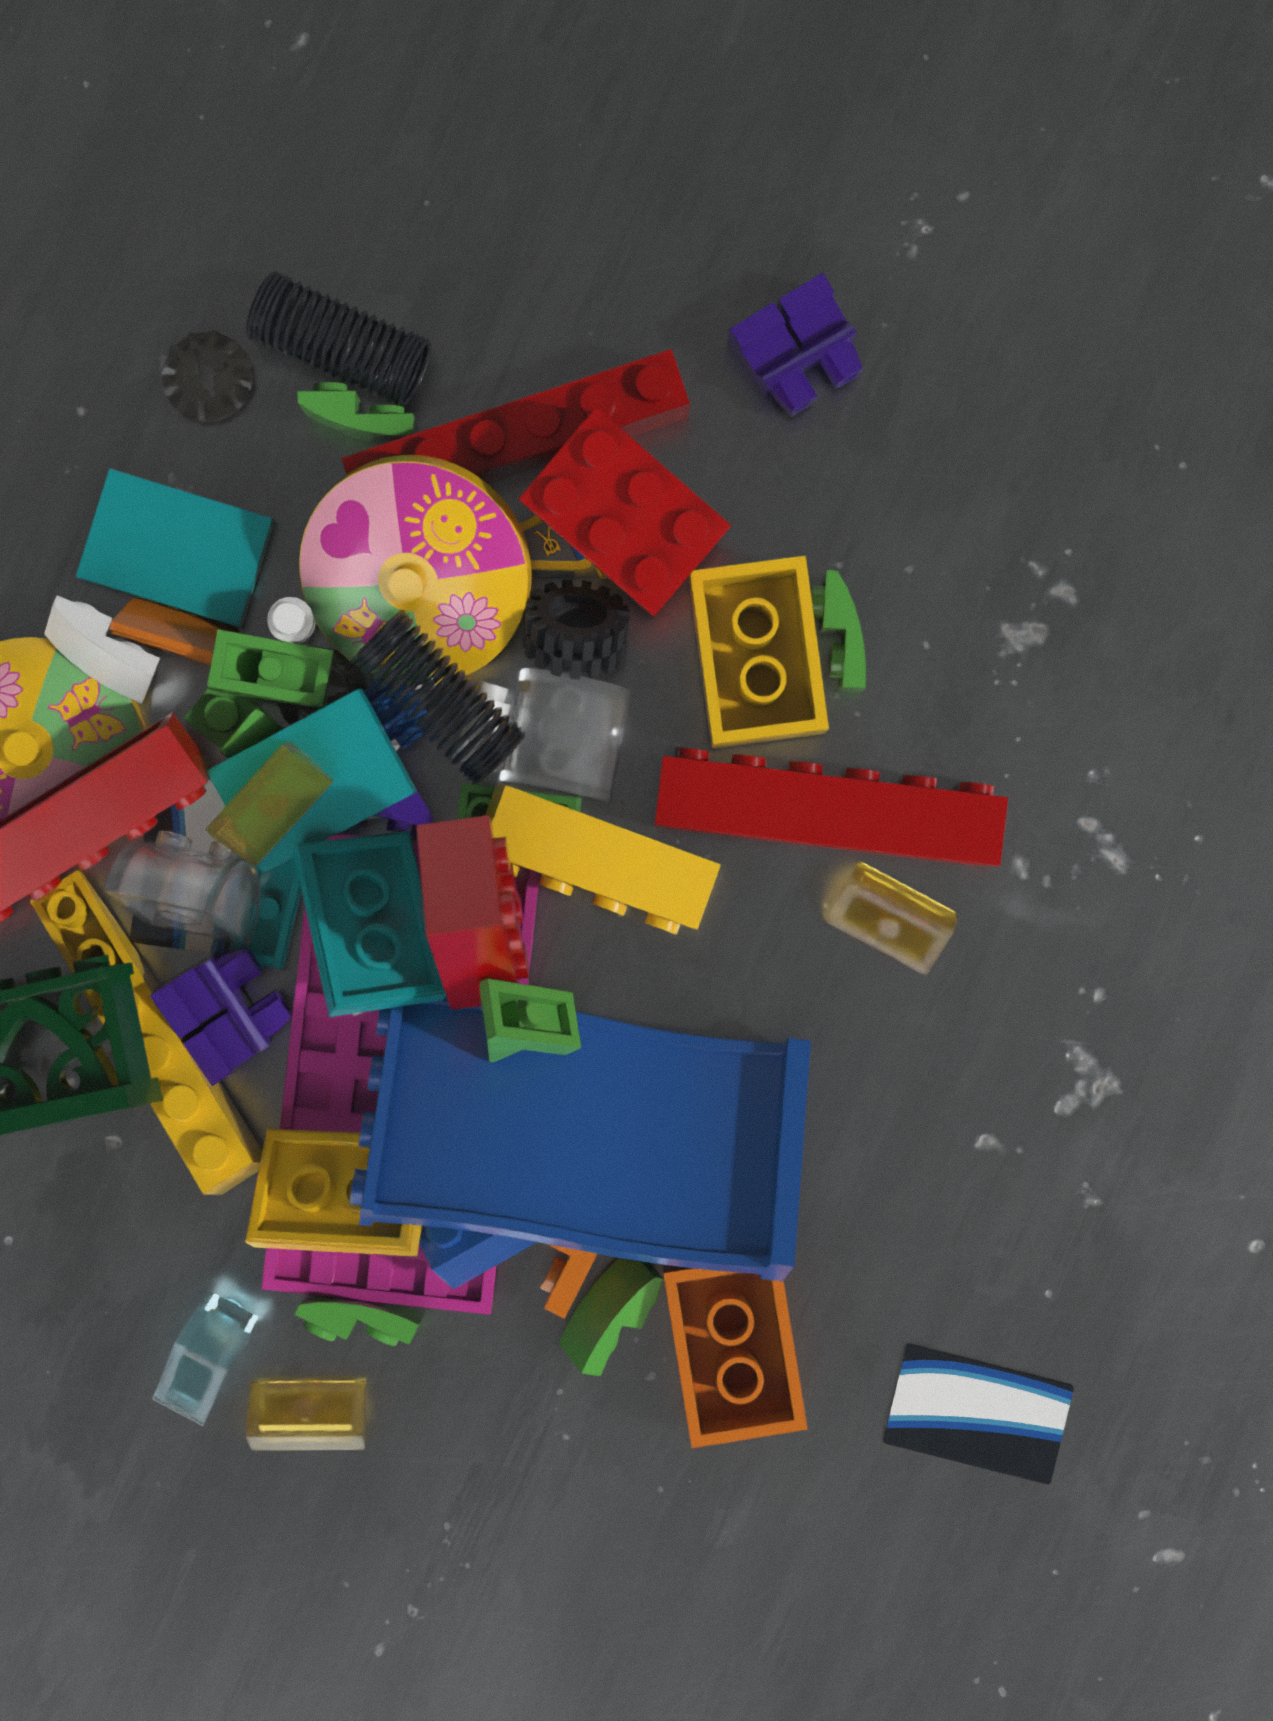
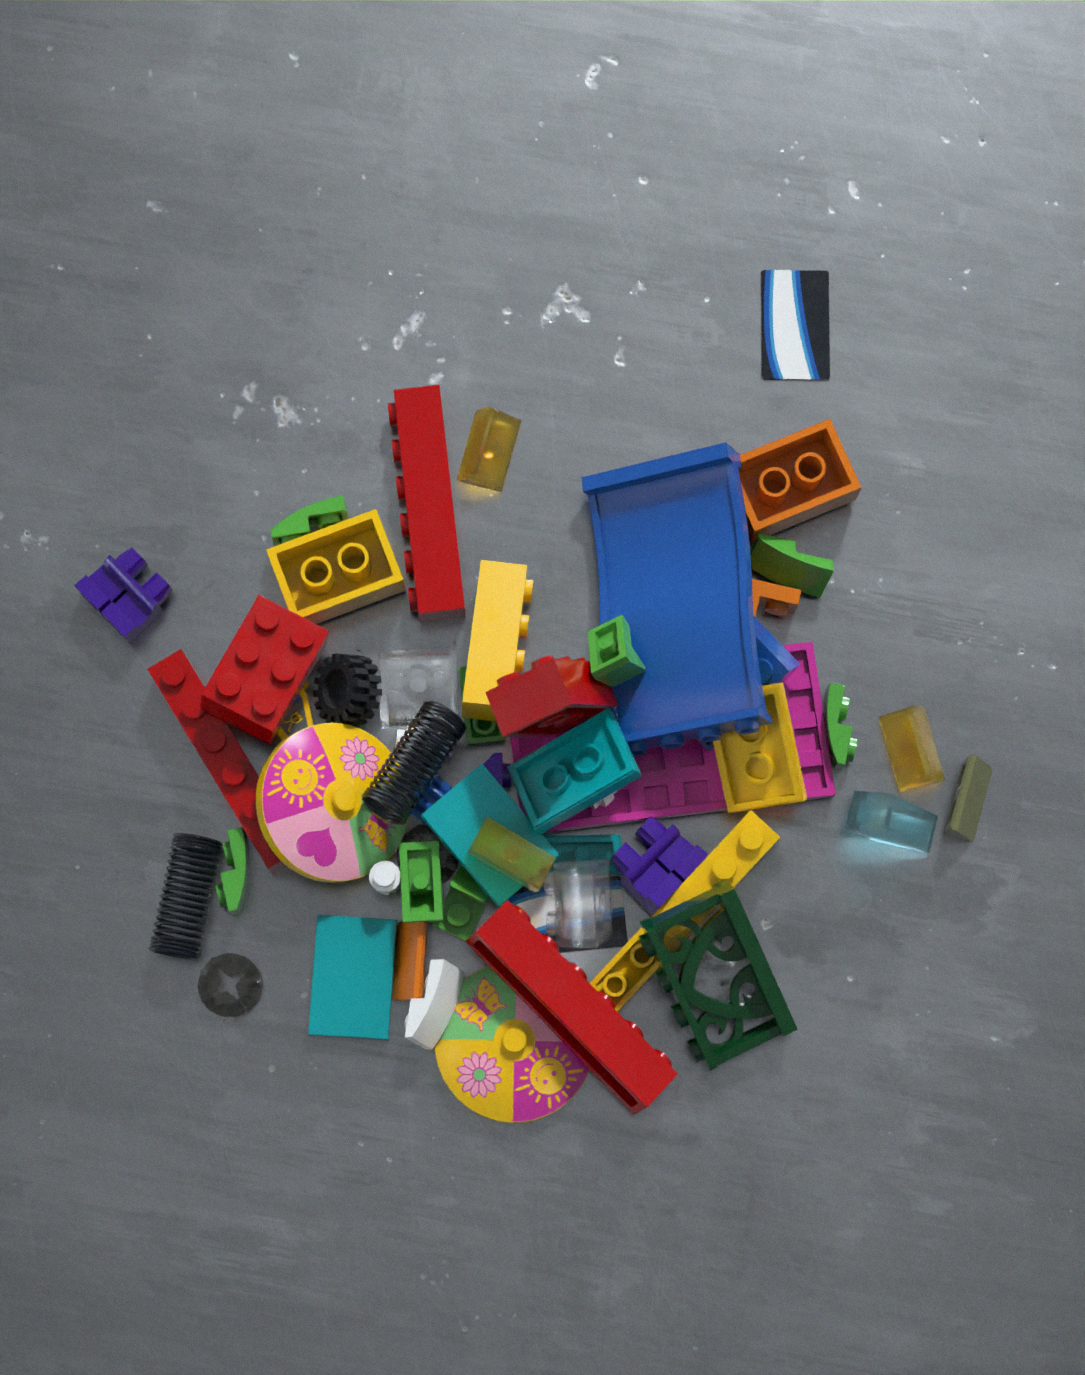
camera: 110 degrees left, 10 degrees down
none -> olive slope [945,754,992,842]

